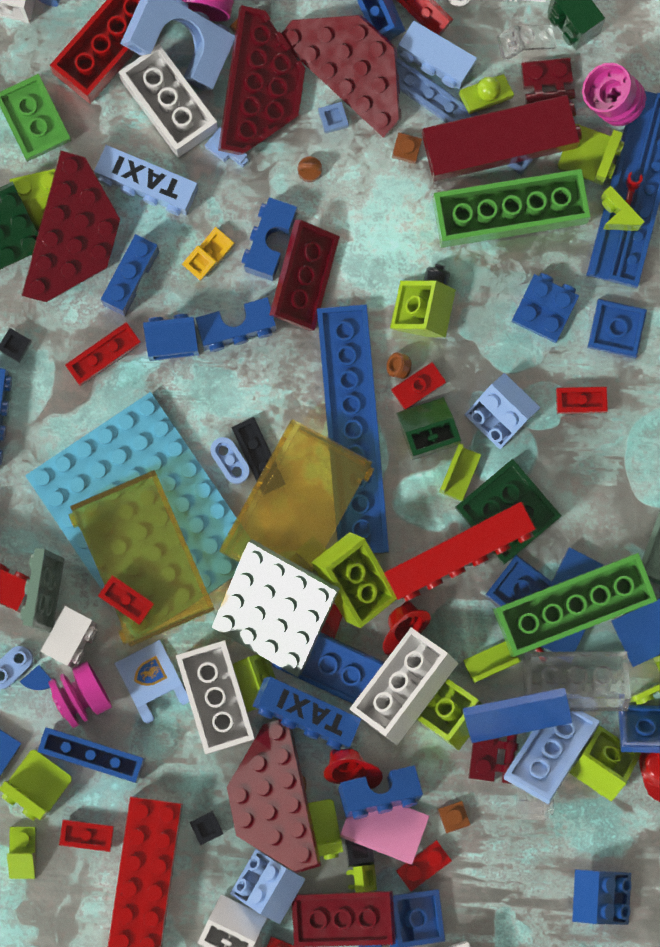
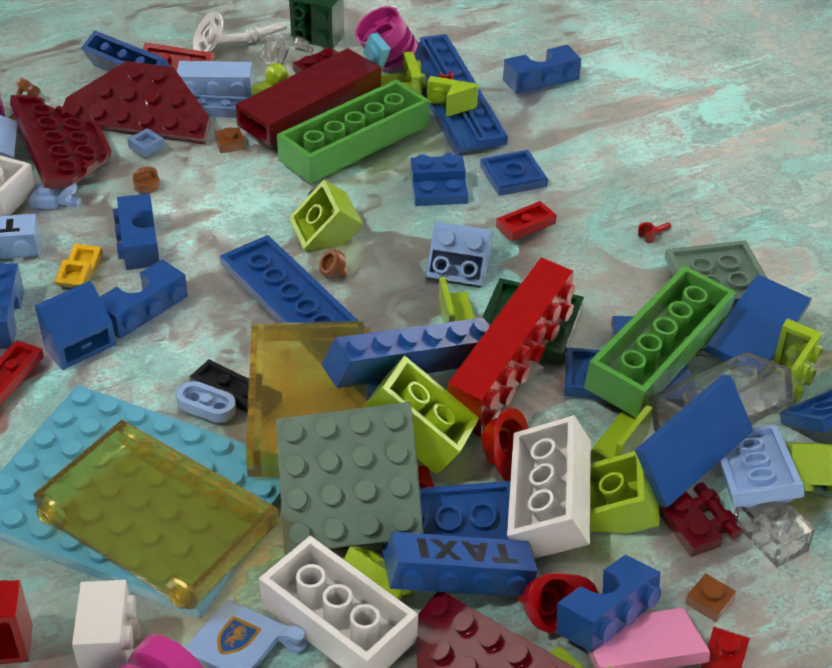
camera: 30 degrees left, 40 degrees down
sand green plate [20,548,65,633] -> none
red plate [98,575,155,625] -> none
dark red plate [269,220,340,331] -> none
red plate [391,362,446,410] -> none
dark green slope [396,397,461,460] -> none
none -> blue brick [321,318,490,388]
none -> medium azure plate [363,33,391,68]

